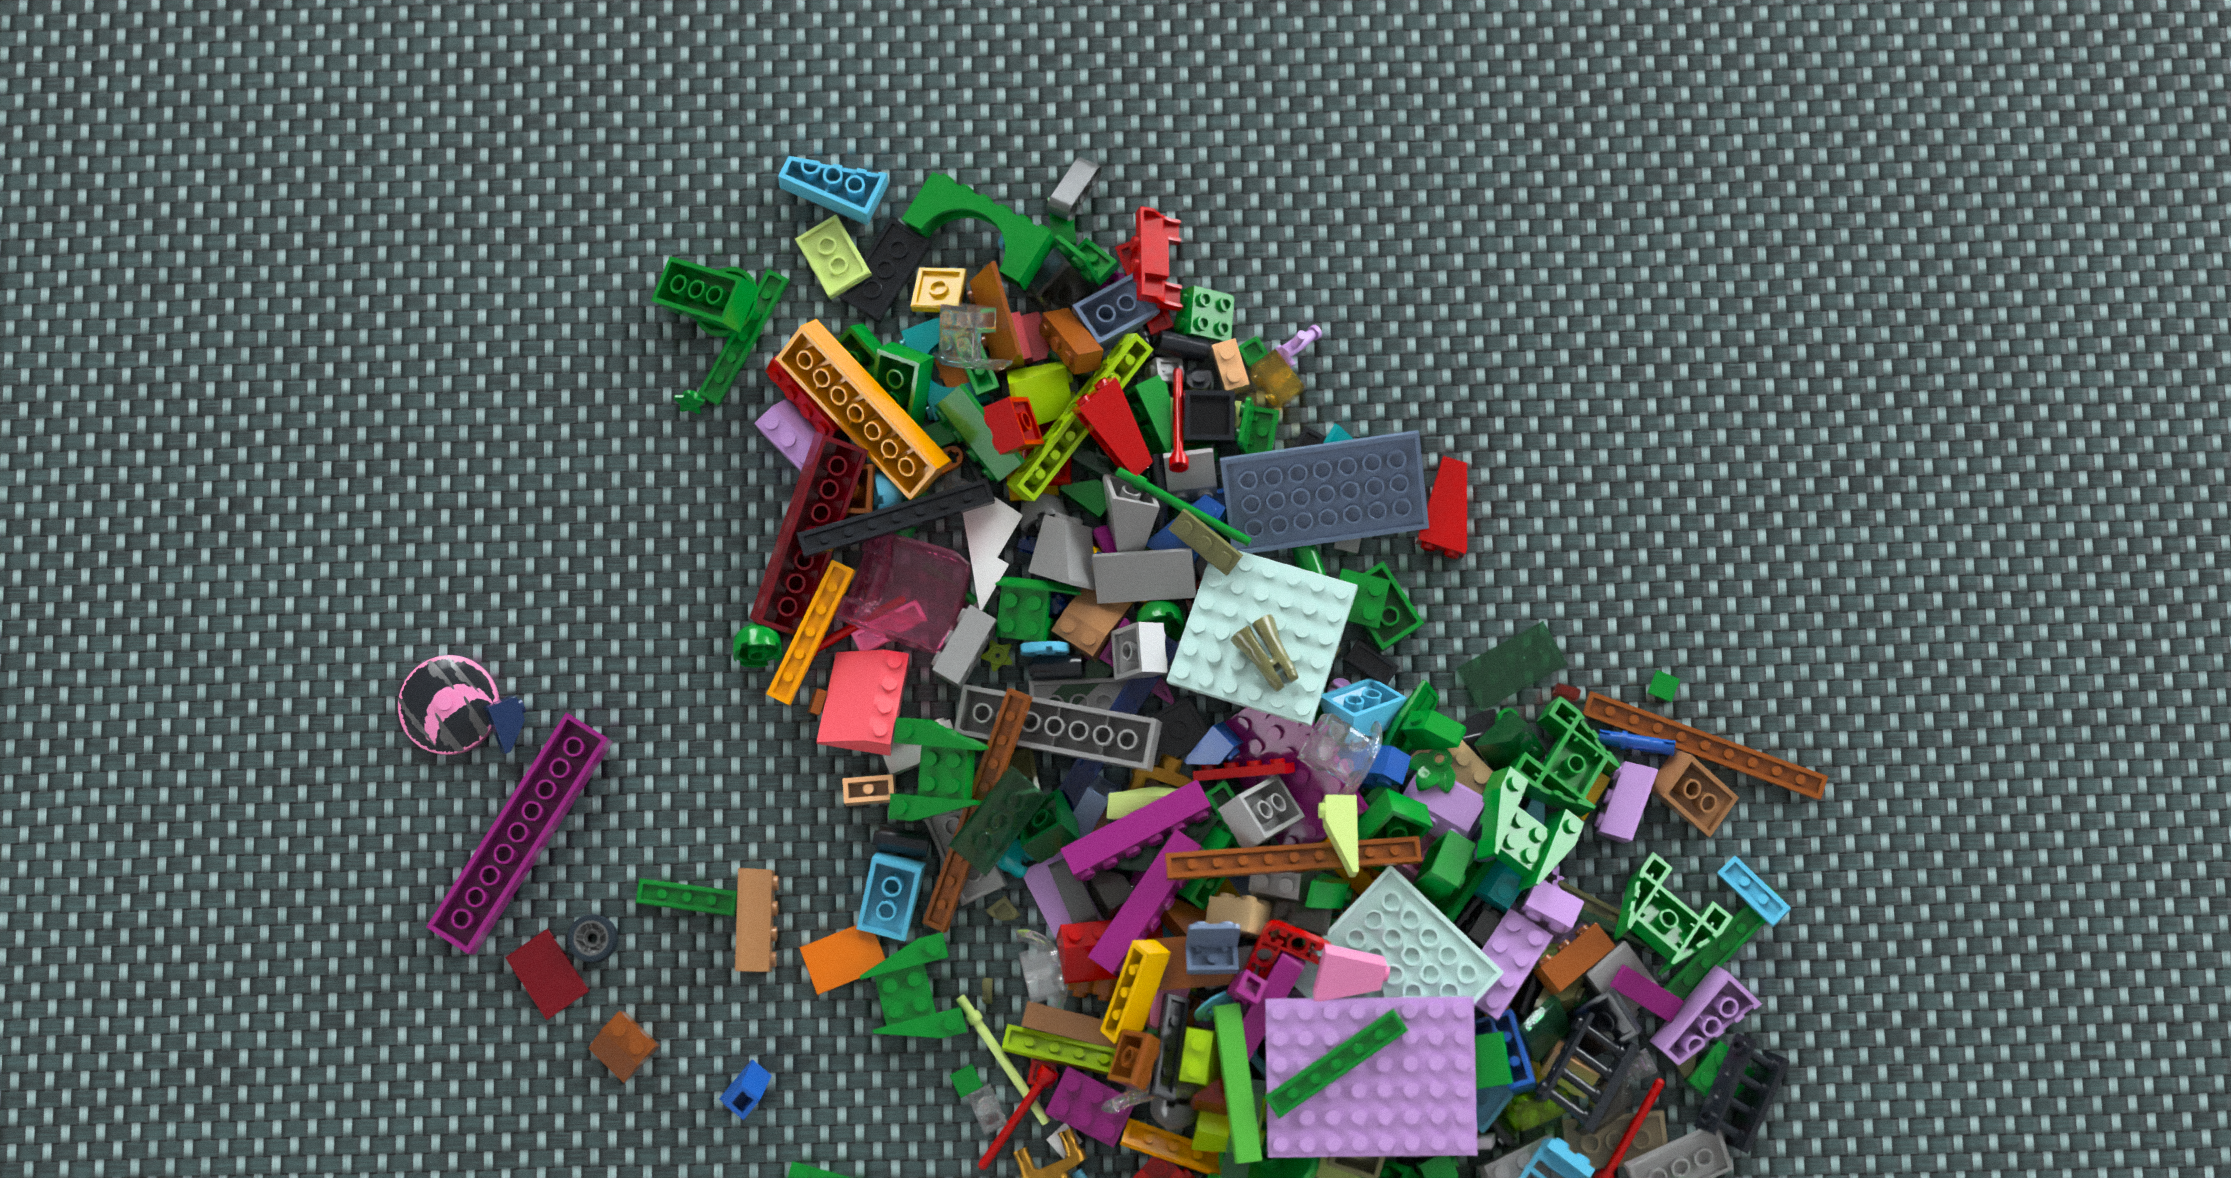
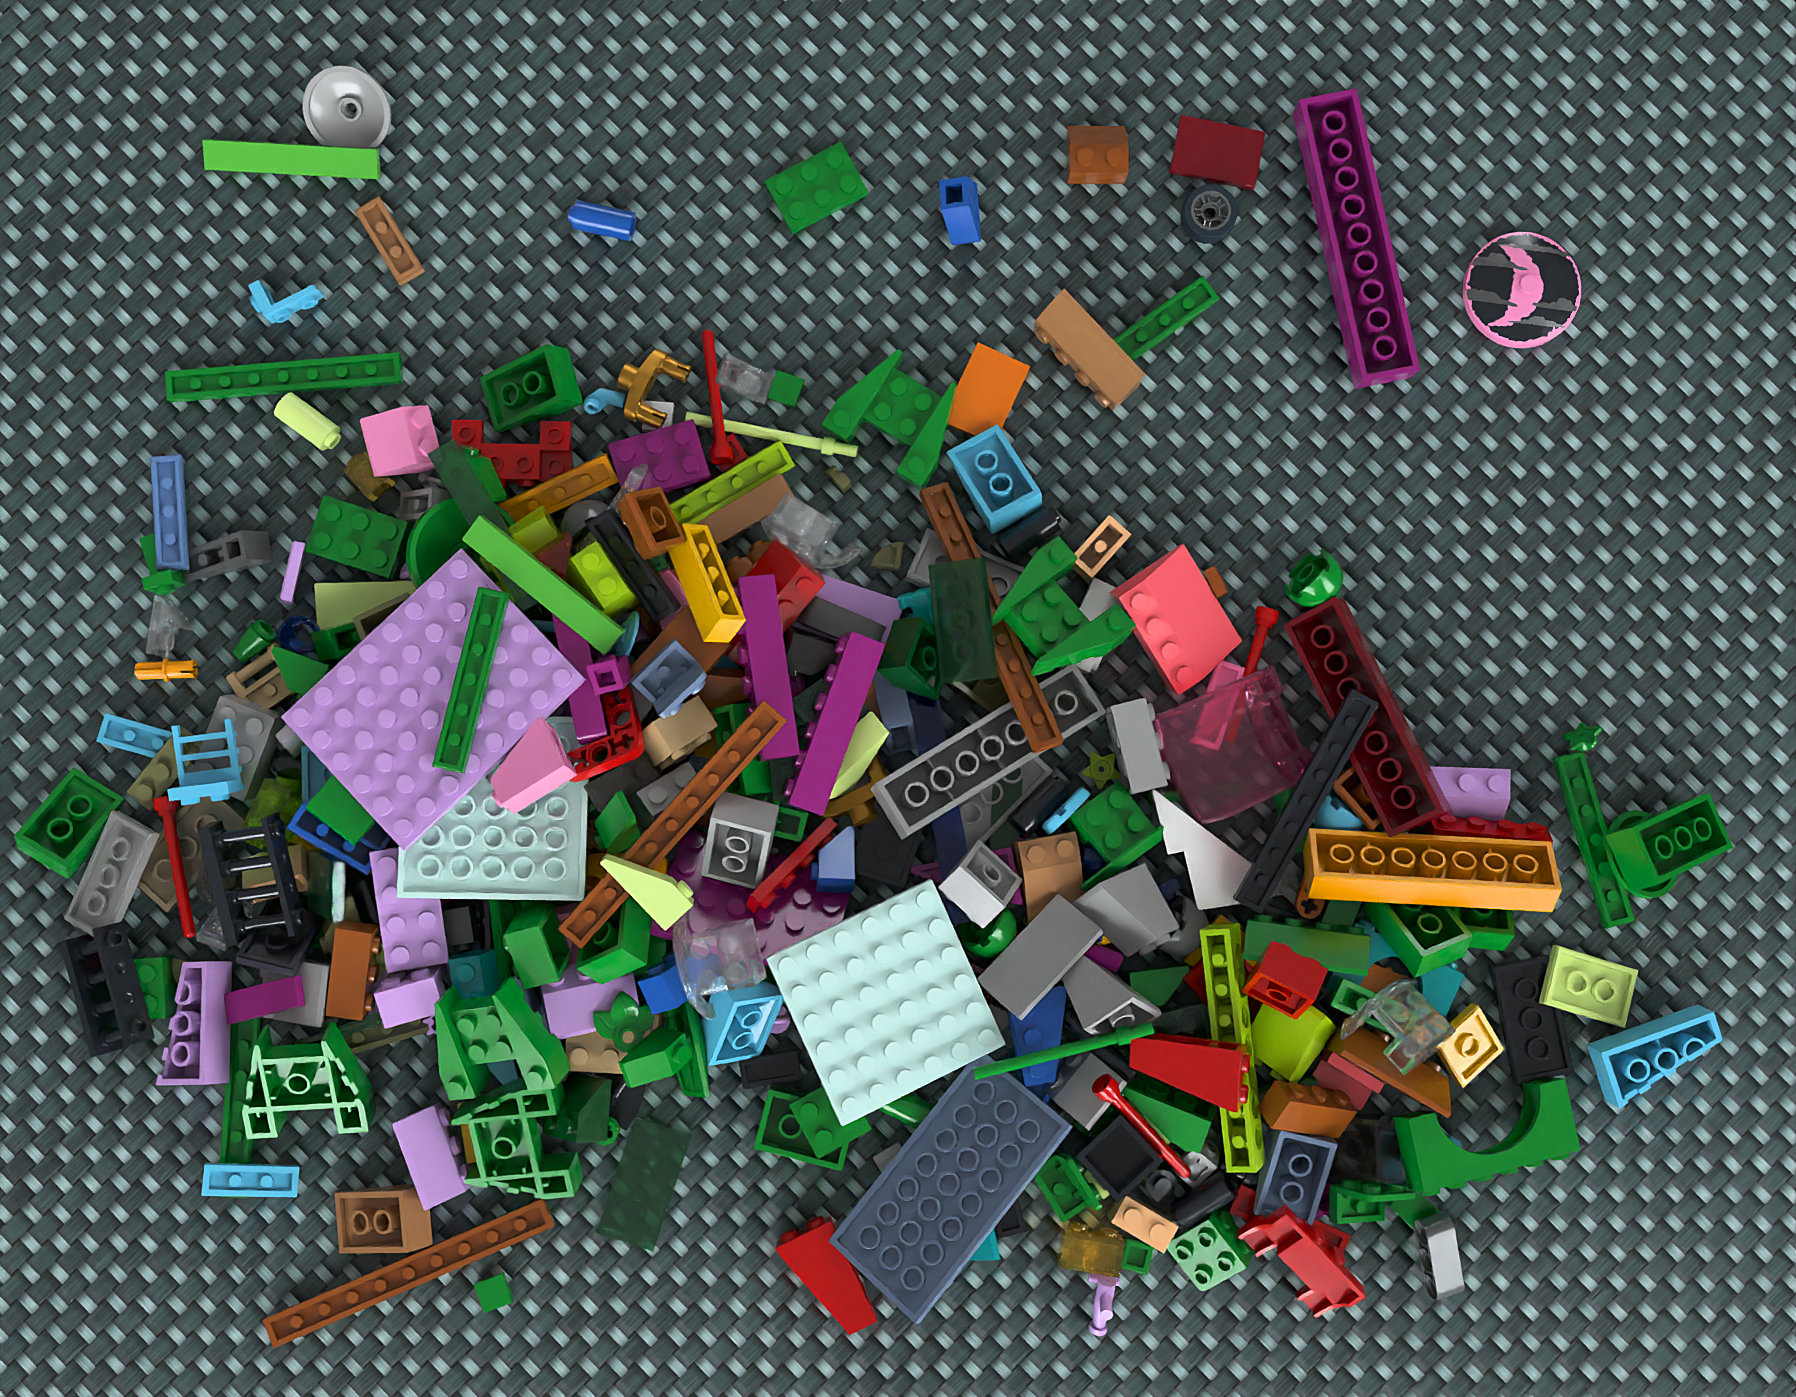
camera: 130 degrees right, 5 degrees up
dark blue slope [484,695,526,754] -> none
light orange plate [766,560,856,706] -> none
olive plate [1168,508,1243,576] -> none
olive piece [1231,614,1299,692] -> none
clear red tile [1551,683,1581,702] -> none
blue pin [1598,729,1676,756] -> none

